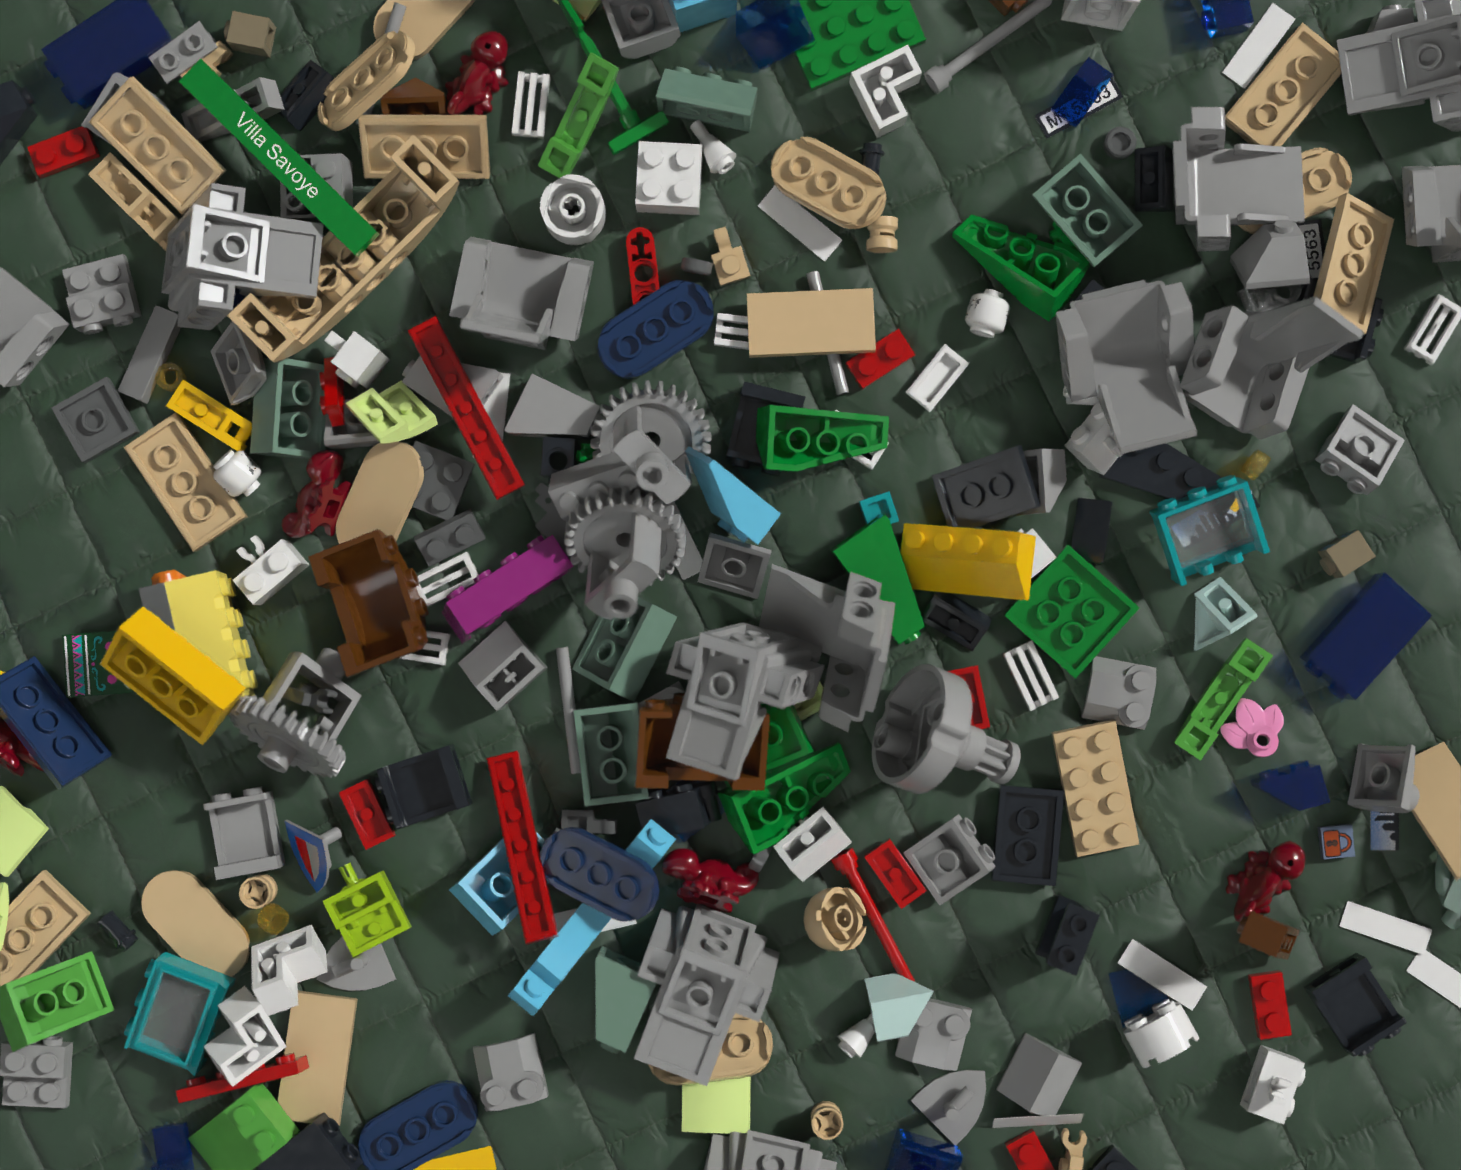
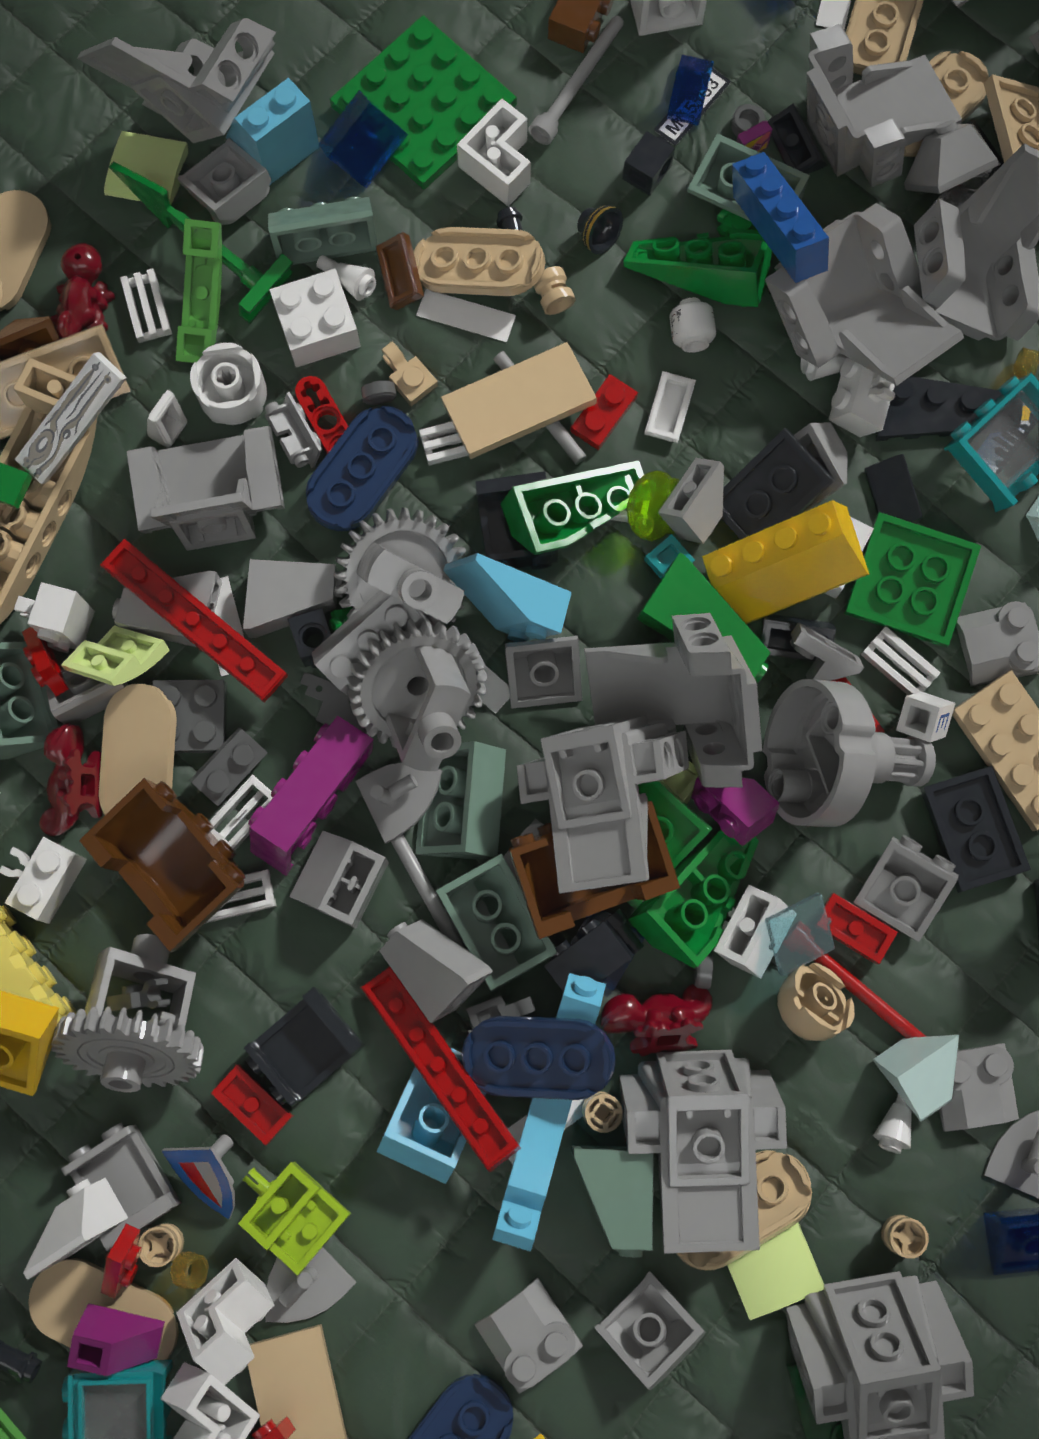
camera: 25 degrees left, 10 degrees down
none -> white tile [15,352,127,484]
none -> white slope [23,1177,128,1280]
none -> magenta slope [67,1303,165,1376]
none -> red plate [101,1223,142,1299]
none -> white slope [147,390,187,448]
none -> light grey hinge [265,392,322,468]
none -> light grey shield [356,763,443,844]
none -> reddish brown tile [376,232,424,310]
none -> light grey slope [379,919,493,1023]
none -> black piece [577,206,623,254]
none -> tan wheel [582,1091,623,1133]
none -> light grey slope [594,1271,706,1390]
none -> black brick [622,131,675,196]
none -> clear neon green dish [627,470,680,541]
none -> light grey slope [658,458,724,544]
none -> magenta slope [691,777,780,847]
none -> blue brick [732,152,829,283]
none -> magenta tile [736,120,772,152]
none -> clear light blue piece [765,892,835,976]
none -> light grey slope [791,622,864,681]
none -> white brick [896,692,955,742]

